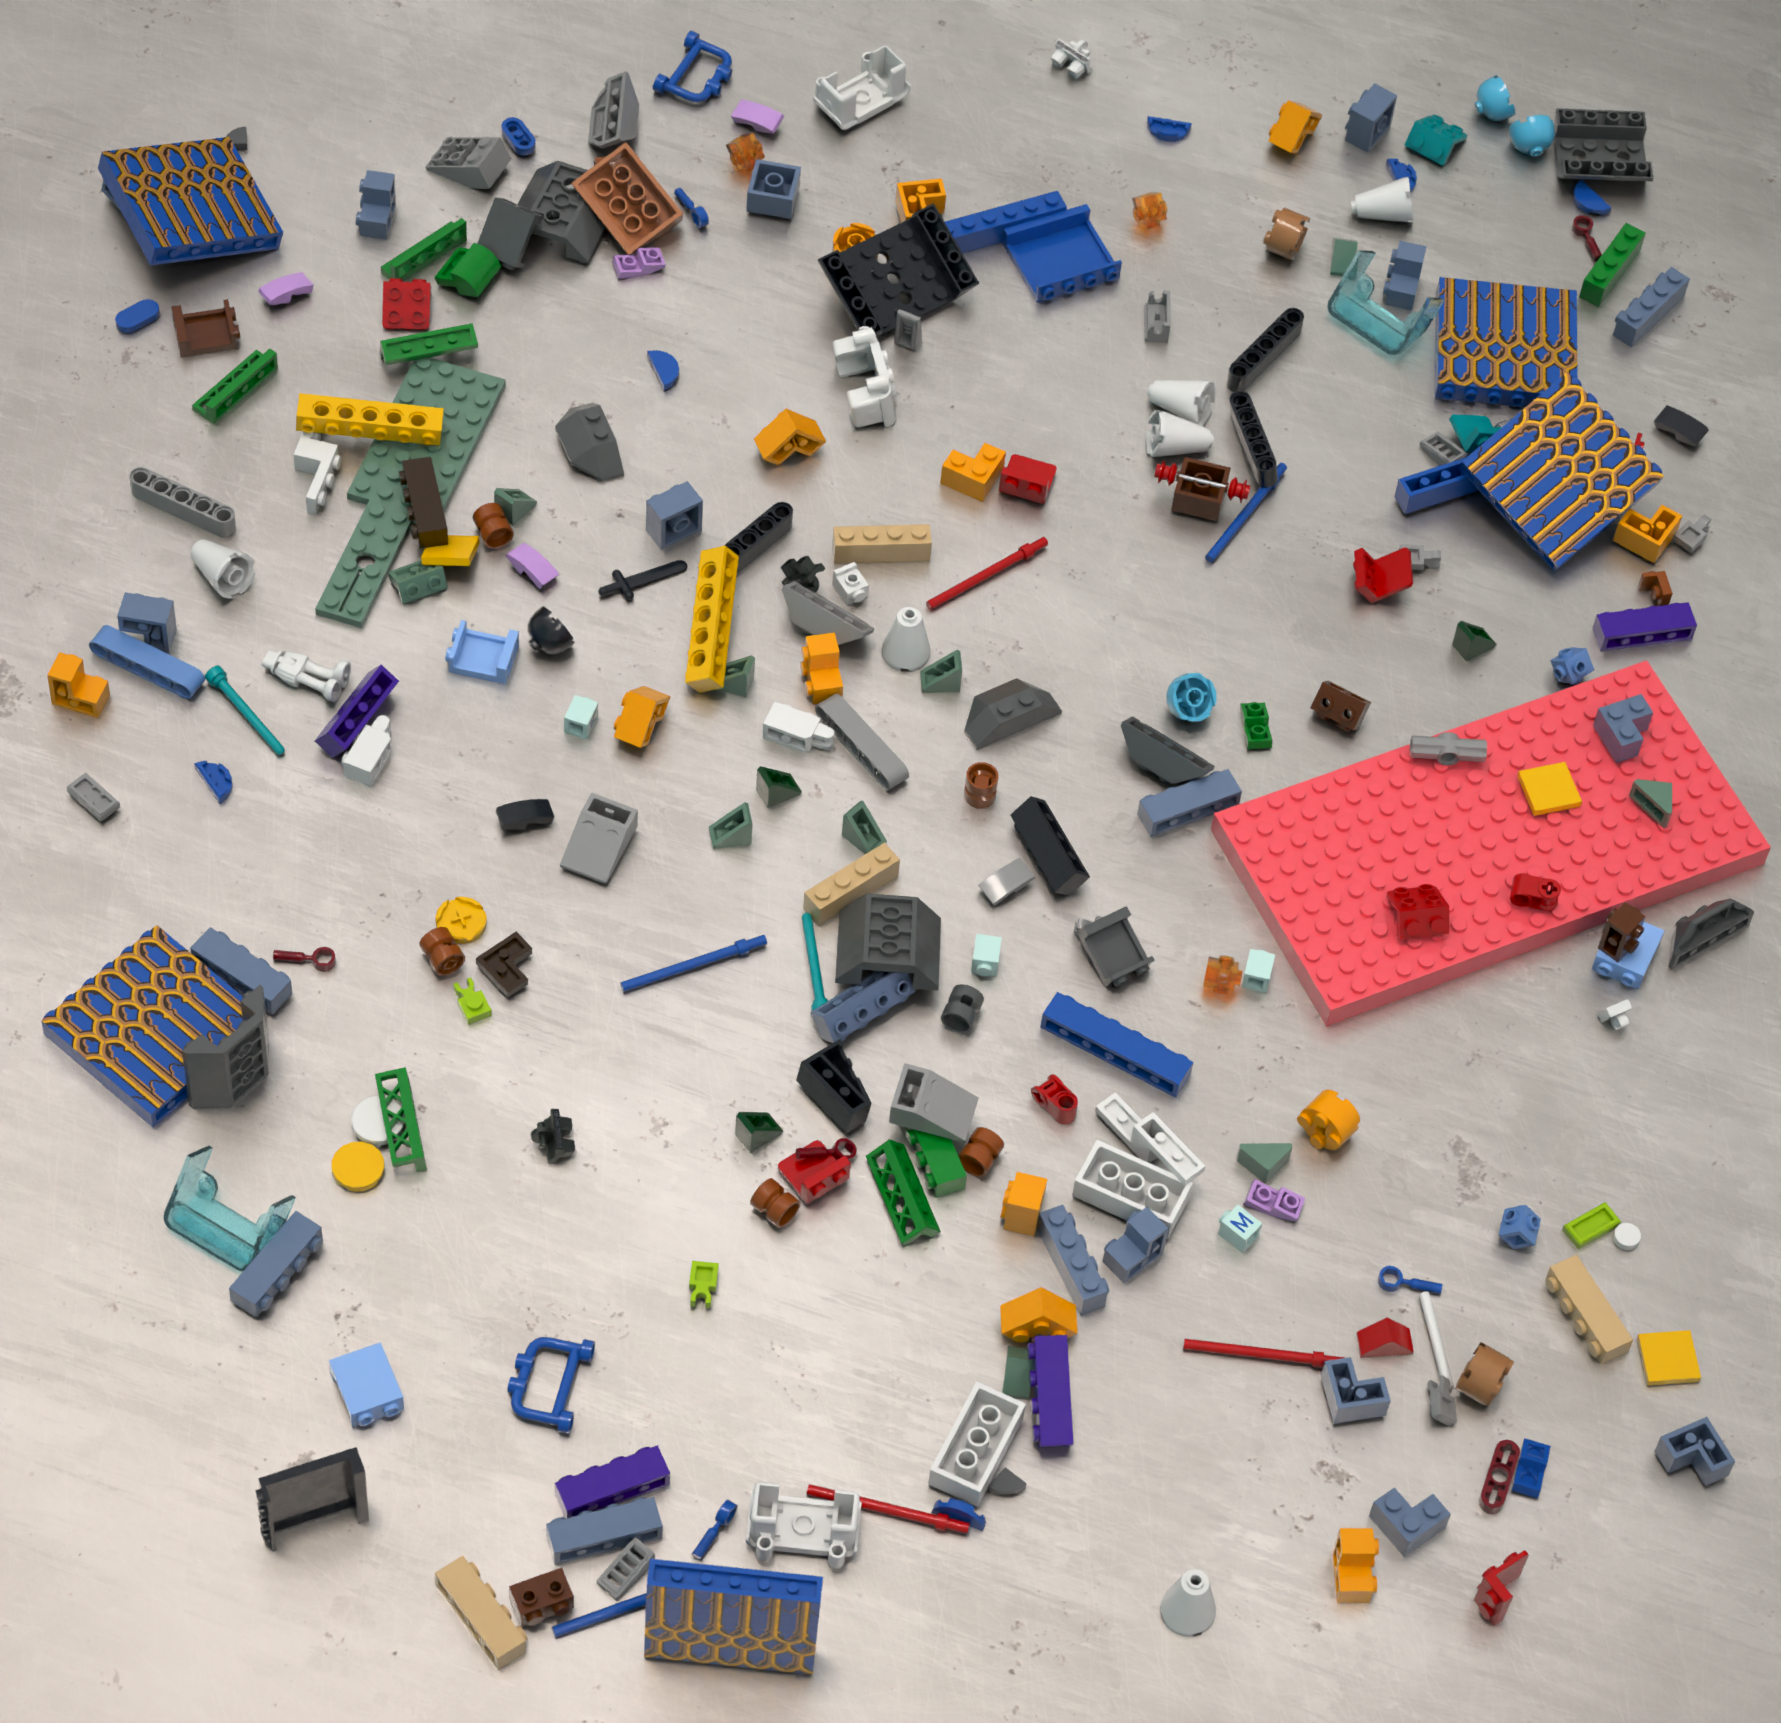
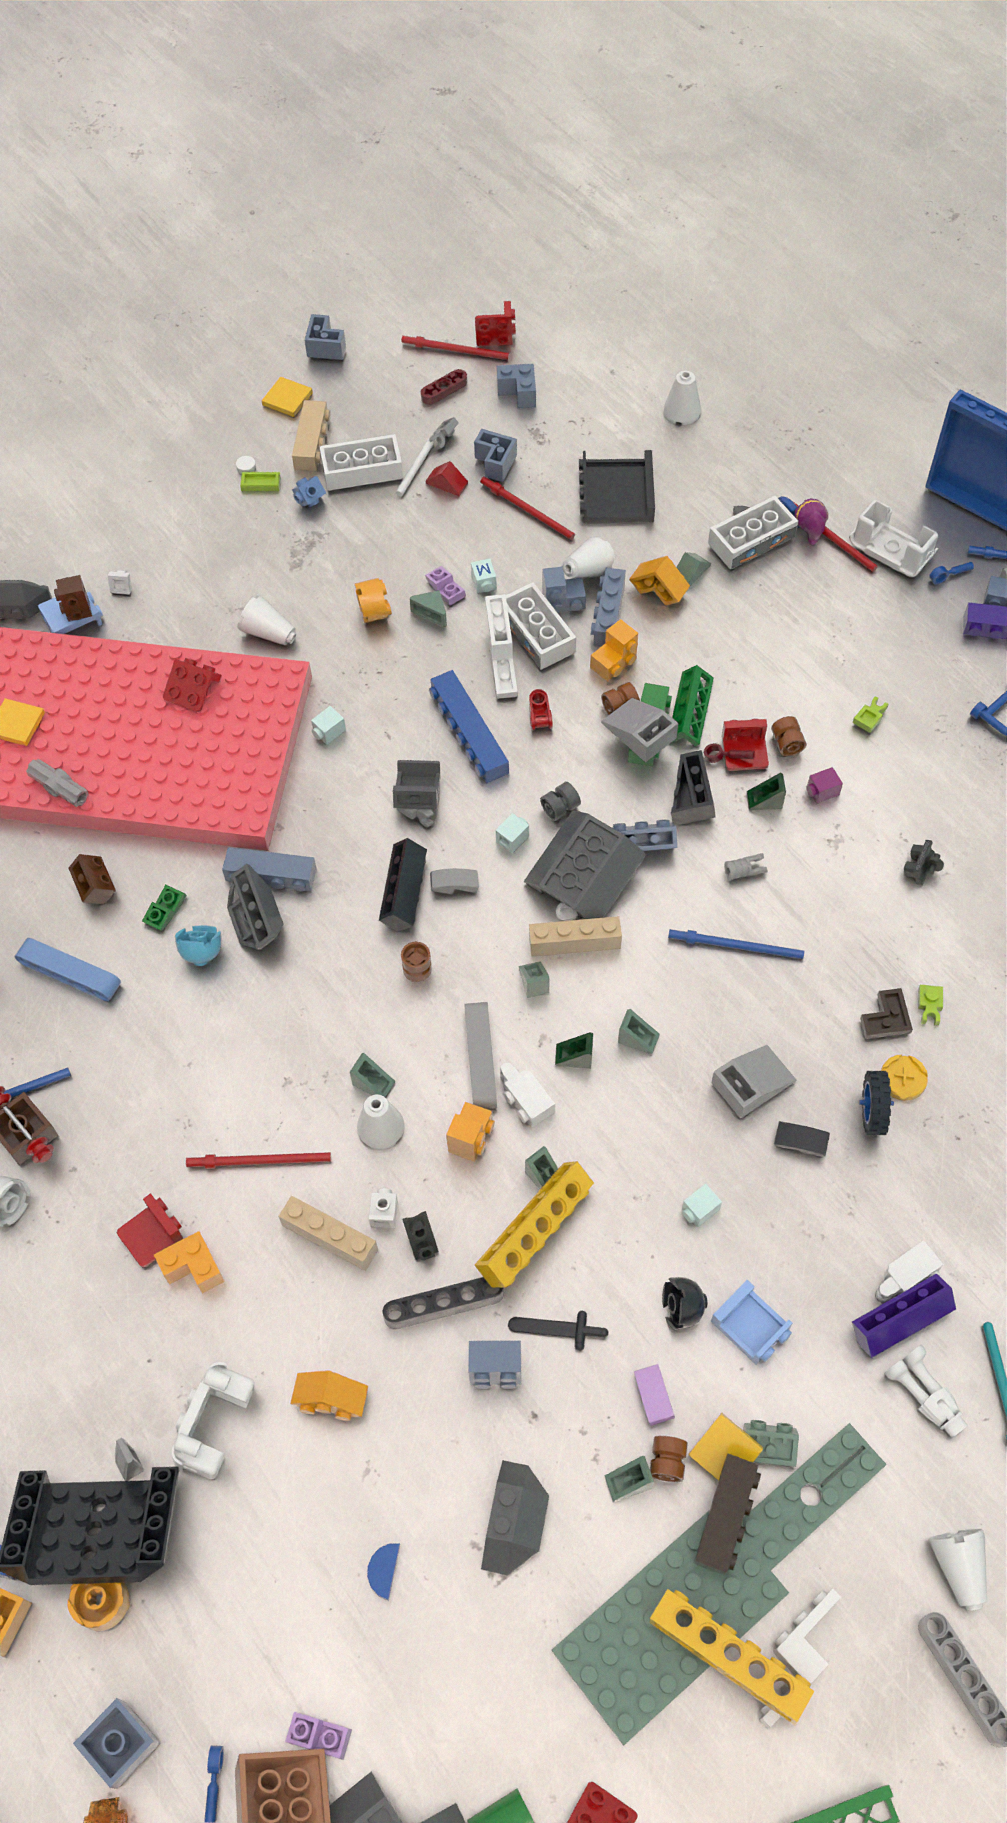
camera: 140 degrees left, 5 degrees up
green fence [380,323,478,366] -> none
dark orange wheel [419,927,465,976] -> none
light orange brick [613,686,671,748] -> none
light grey wedge [782,581,875,645] -> none
teal piece [802,913,828,1012] -> none
dark grey wedge [964,678,1062,750] -> none
dark purple brick [1027,1335,1074,1448] -> none
clear orange brick [1203,955,1243,994] -> none
light orange brick [1332,1528,1379,1603] -> none
blue piece [1378,1266,1443,1294] -> none
medium nougat brick [1455,1342,1514,1406] -> none
red piece [1510,873,1561,911] -> none
blue slope [1511,1438,1551,1498] -> none
none -> medium blue beam [14,938,121,1002]
none -> white cone [237,594,297,646]
none -> white brick [319,434,403,491]
none -> red bar [401,335,509,361]
none -> white cone [562,536,615,578]
none -> black panel [579,450,655,523]
none -> light grey hinge [724,853,768,881]
none -> magenta hair [795,498,829,545]
none -> magenta brick [806,767,843,804]
none -> black wheel [859,1071,894,1135]

